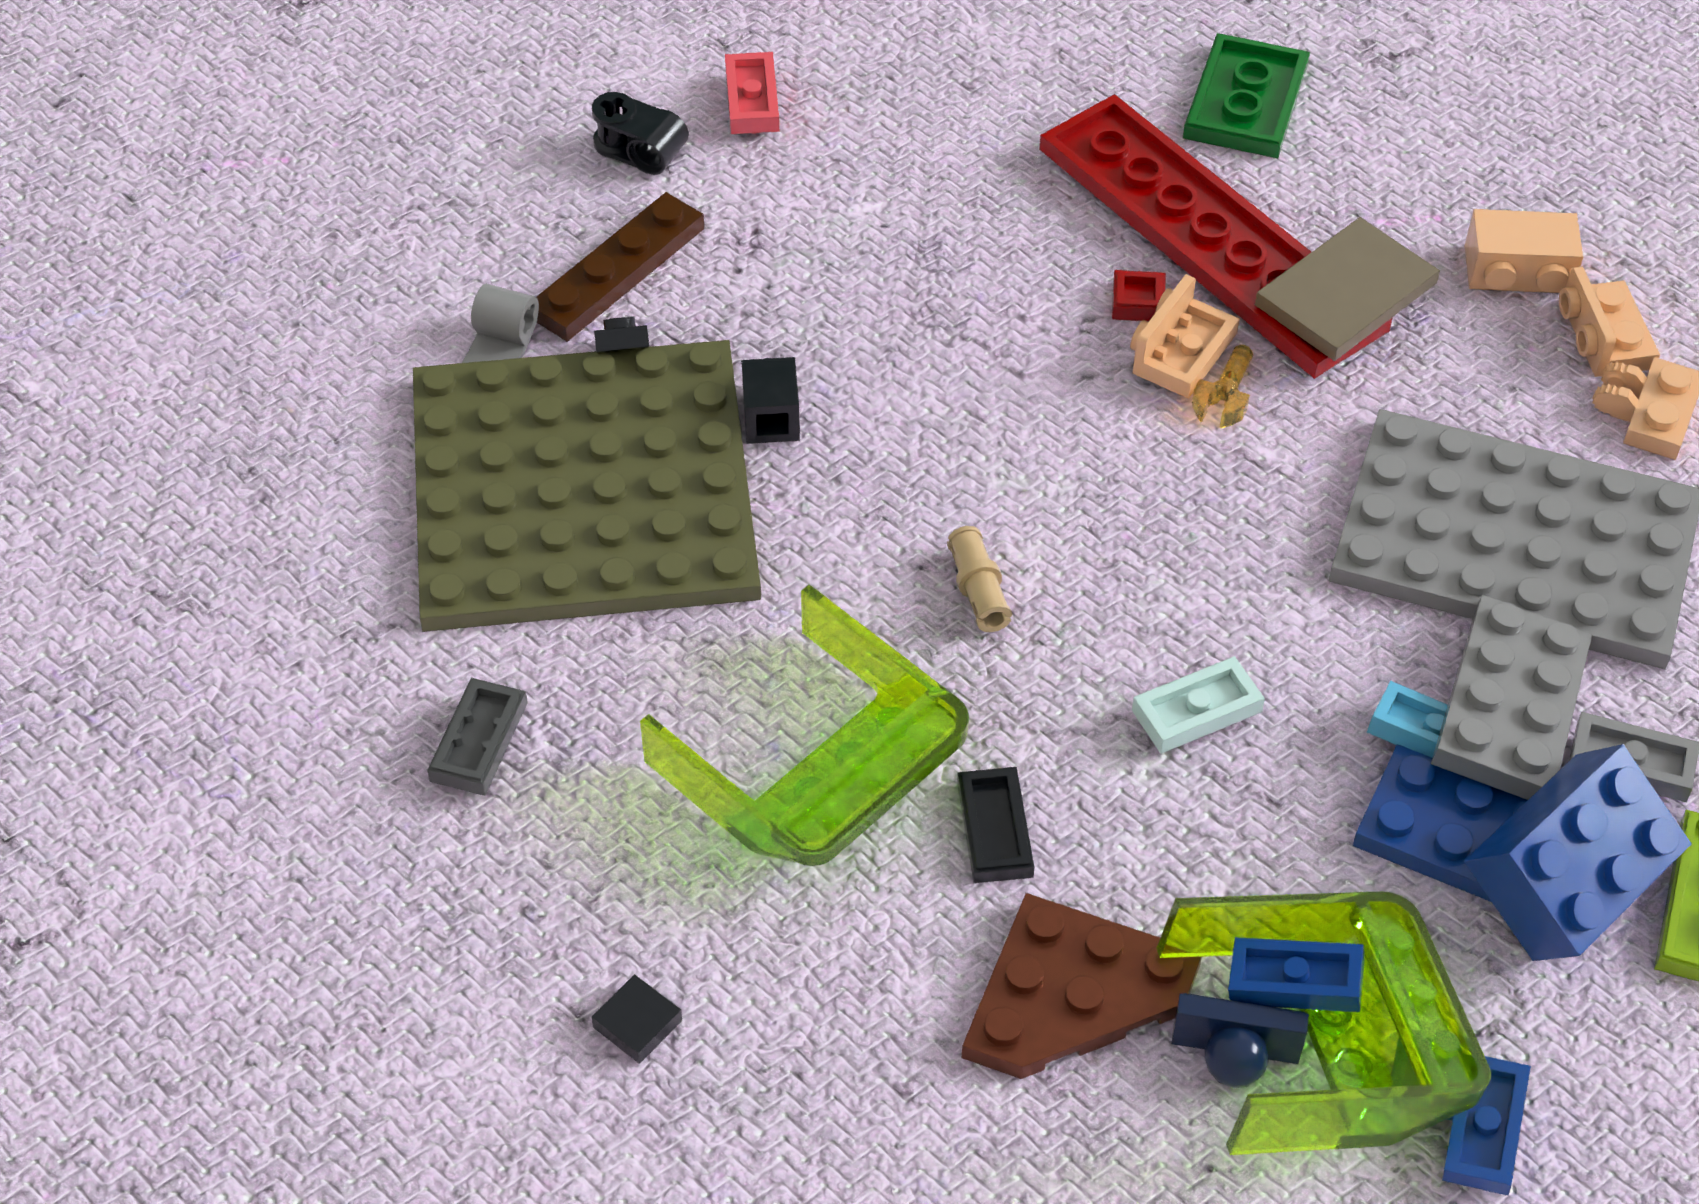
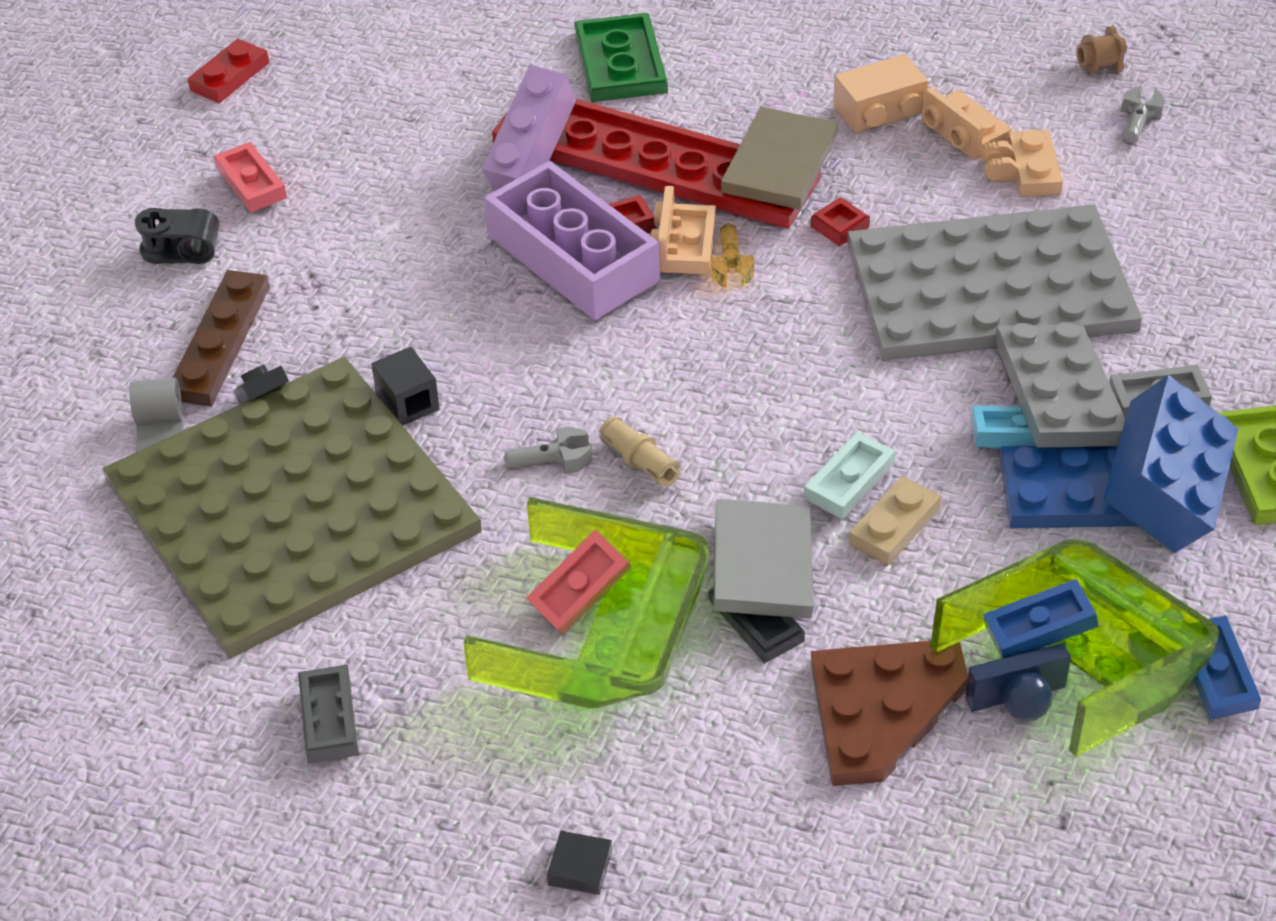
camera: 25 degrees left, 5 degrees down
none -> lavender brick [482,64,577,191]
none -> lavender brick [484,160,660,321]
none -> light grey bar [504,426,592,473]
none -> coral plate [526,529,632,635]
none -> light grey tile [713,498,814,619]
none -> red tile [810,197,870,247]
none -> tan plate [848,476,942,566]

